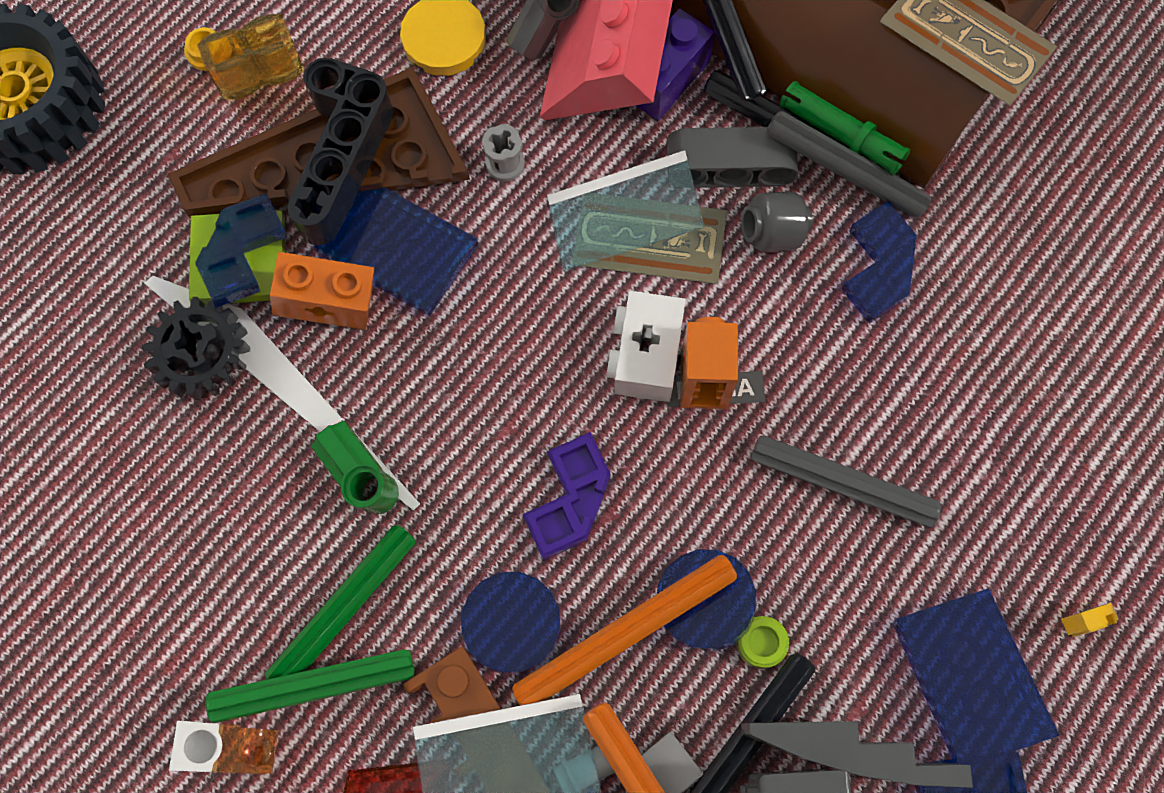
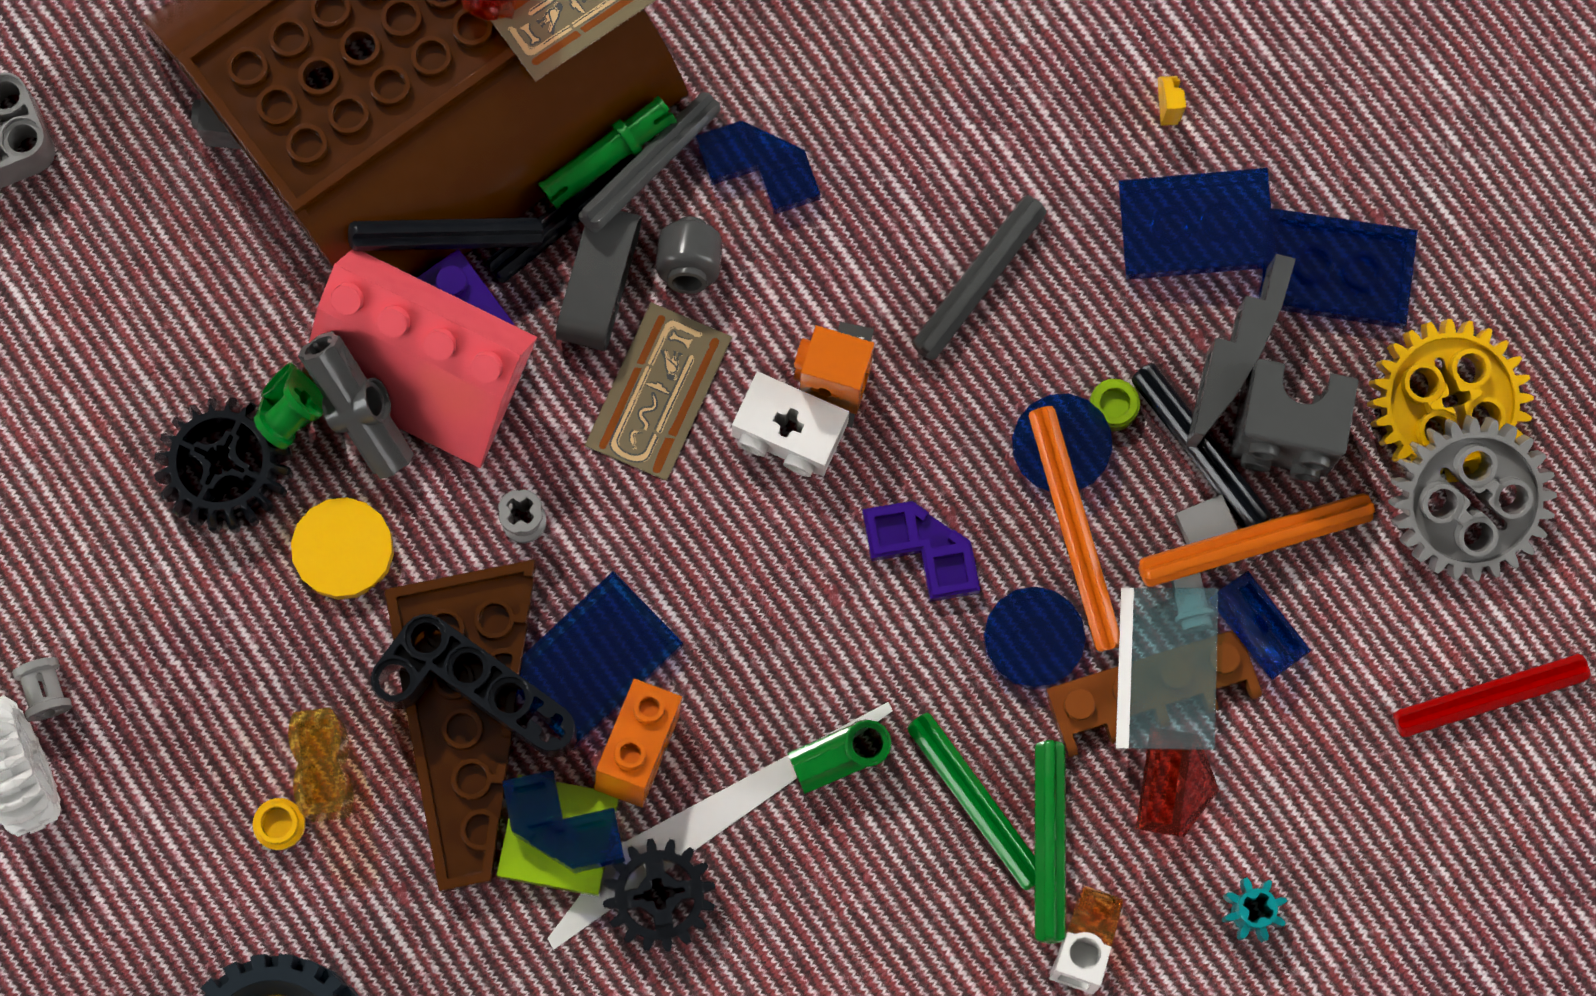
camera: 80 degrees left, 5 degrees up
clear light blue sticker [547,150,704,271] -> none

